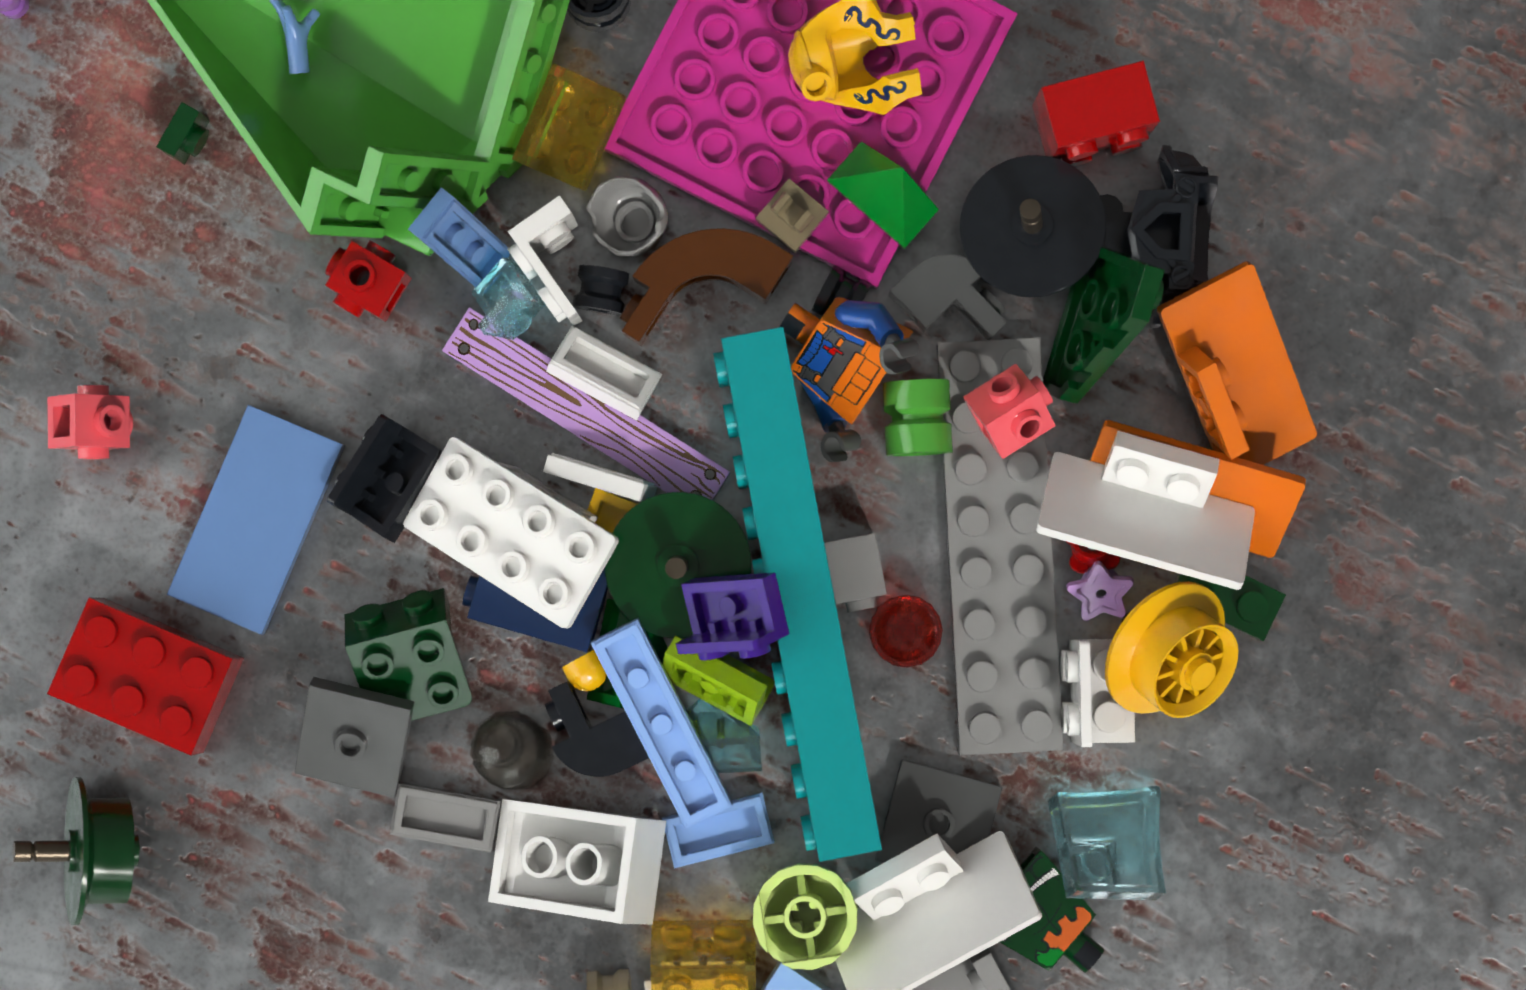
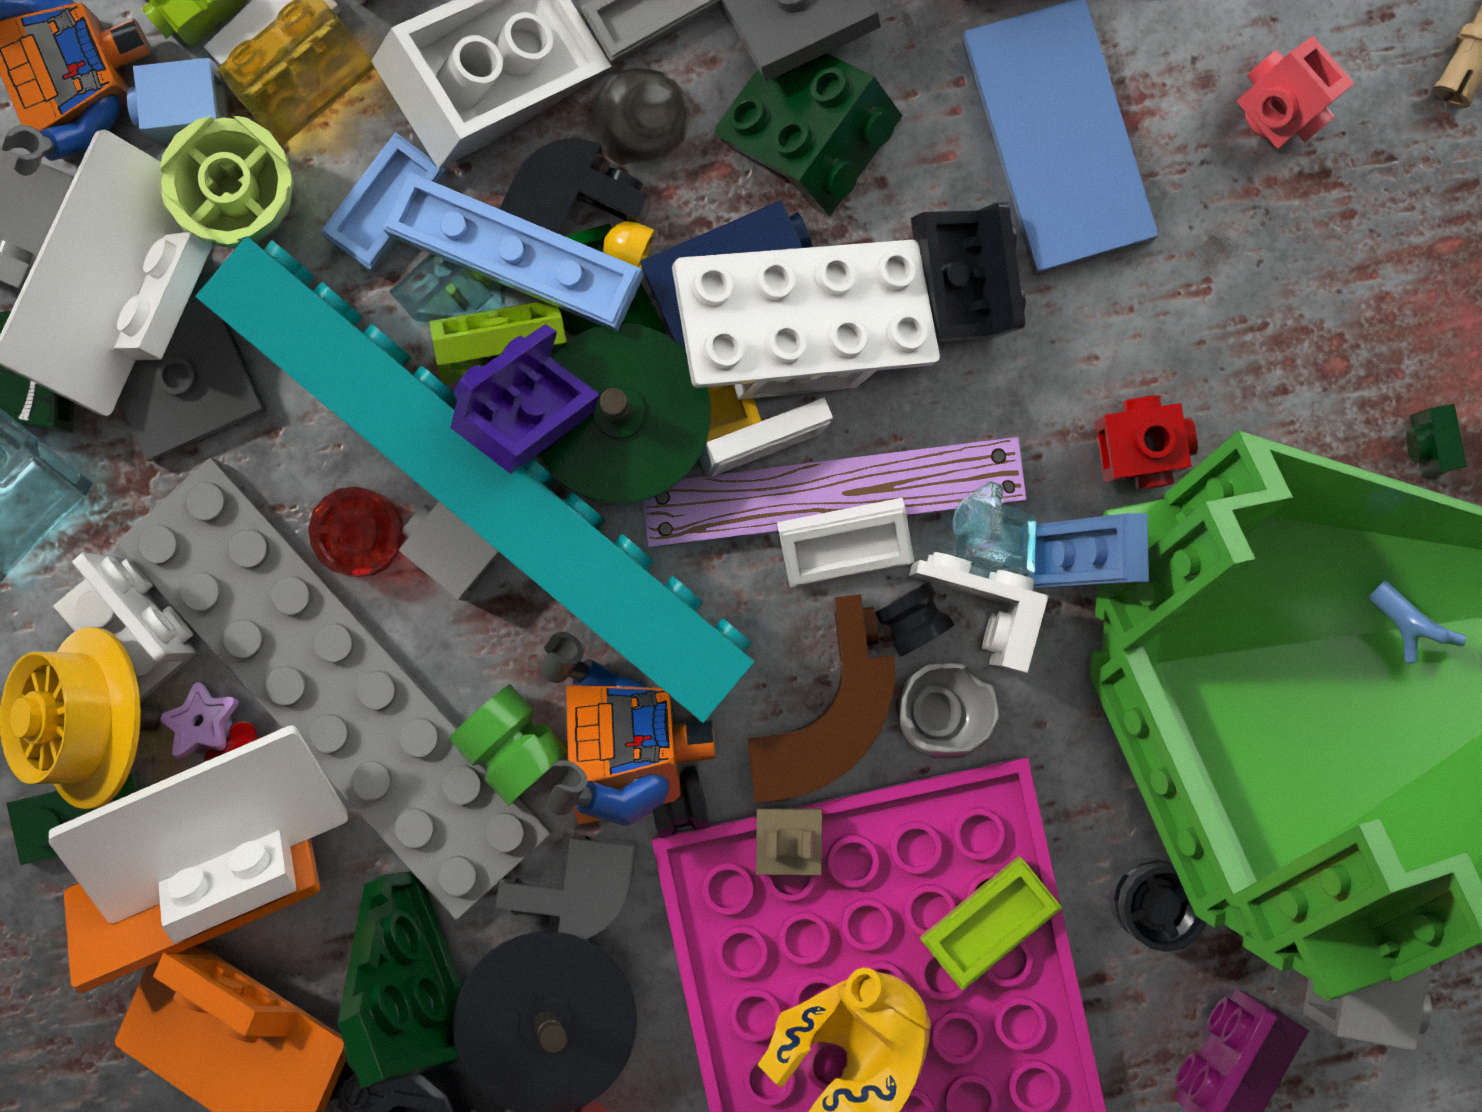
camera: 135 degrees right, 0 degrees up
clear yellow bracket [512,63,626,191] -> none
green slope [827,141,939,249] -> none
coral brick [963,364,1056,459] -> none
none -> lime tile [919,855,1062,991]

